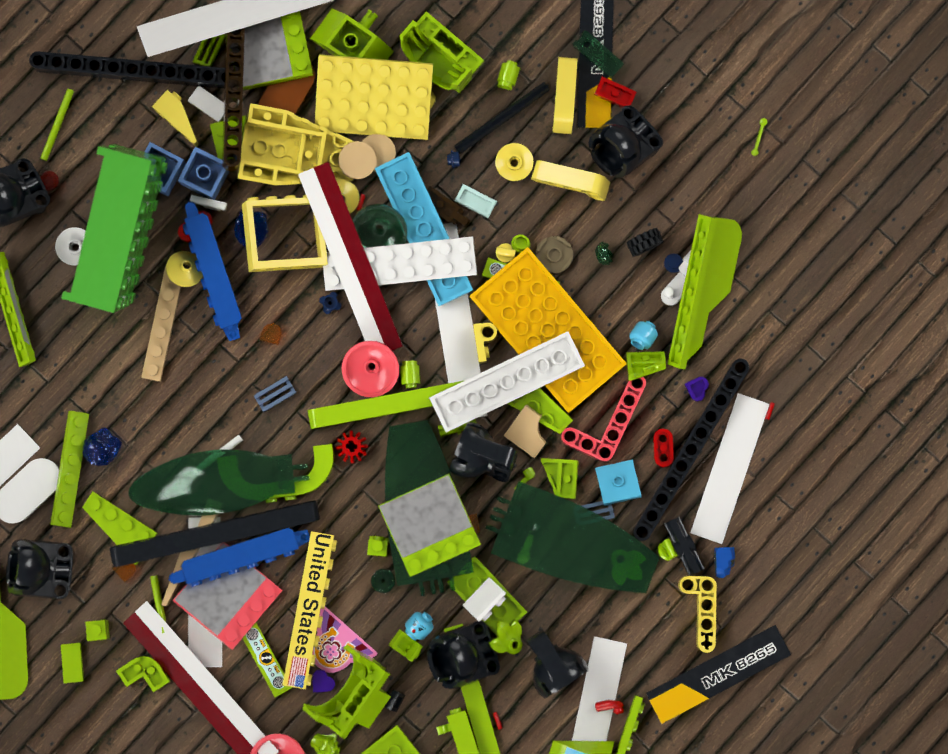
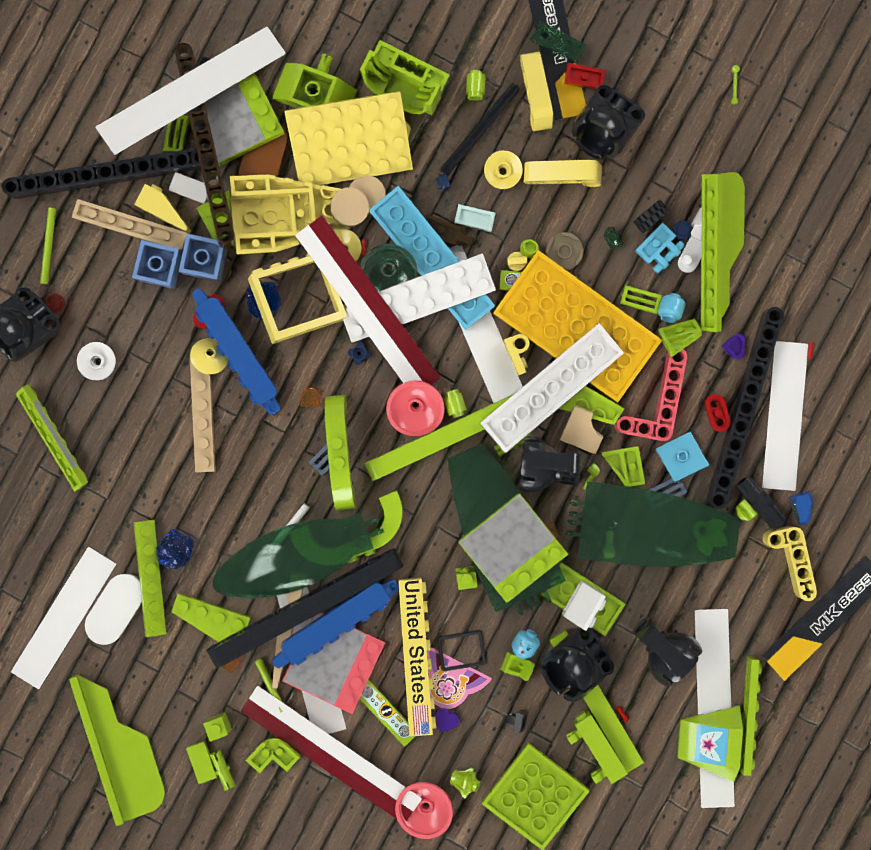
camera: 15 degrees left, 5 degrees up
black piece [6,539,73,599] -> none
bright green piece [61,144,168,313] -> none
white tile [190,195,227,211] -> none
lime piece [303,645,391,739] -> none
red gear [336,431,368,464] -> none
clear green plate [371,569,395,593] -> none
lime plate [489,620,523,654] -> none
red arm [595,700,624,714] -> none
none -> tan plate [72,199,188,251]
none -> lime pin [210,750,236,791]
none -> lime arch [325,395,356,511]
none -> black piece [437,630,486,671]
none -> lime tile [619,285,662,314]
none -> medium azure plate [635,223,685,273]

